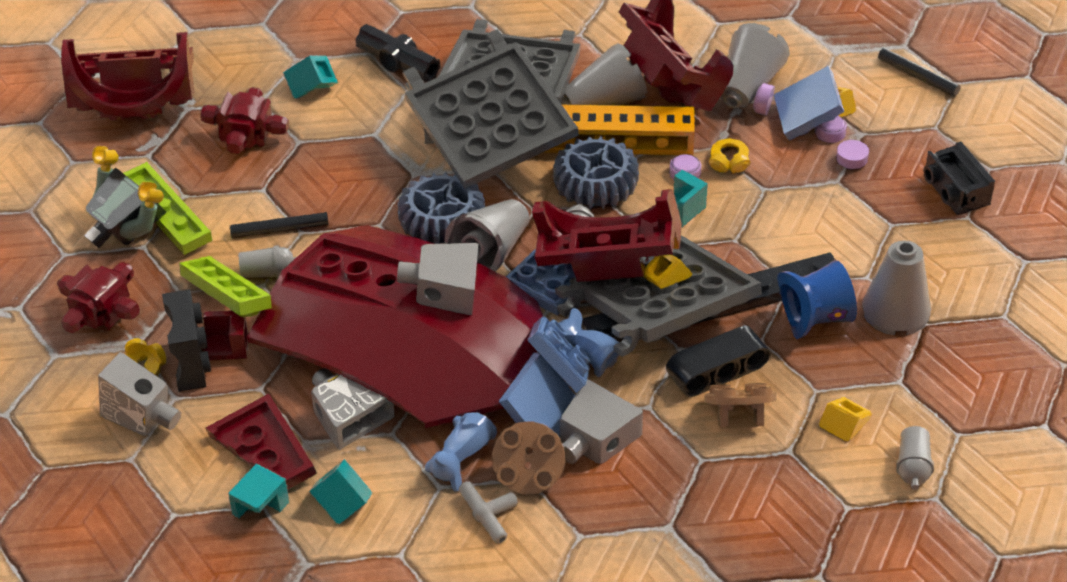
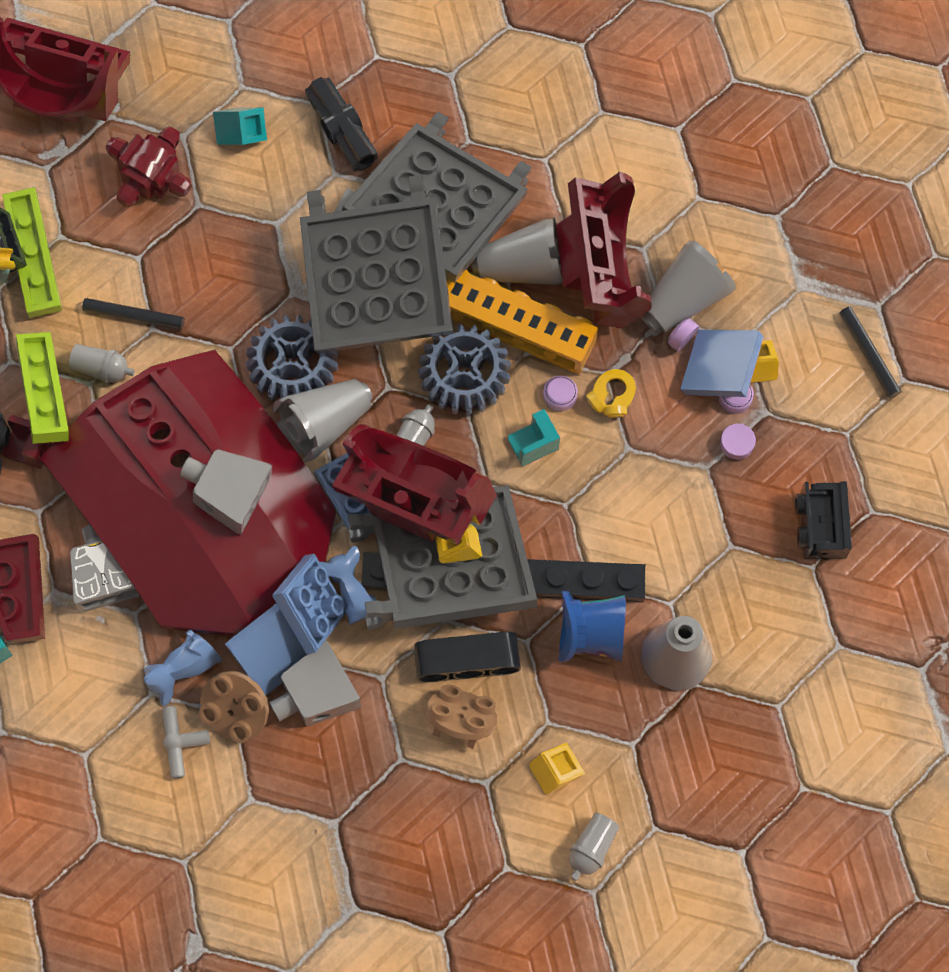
camera: 20 degrees right, 25 degrees up
teal panel [309,459,372,524] -> none

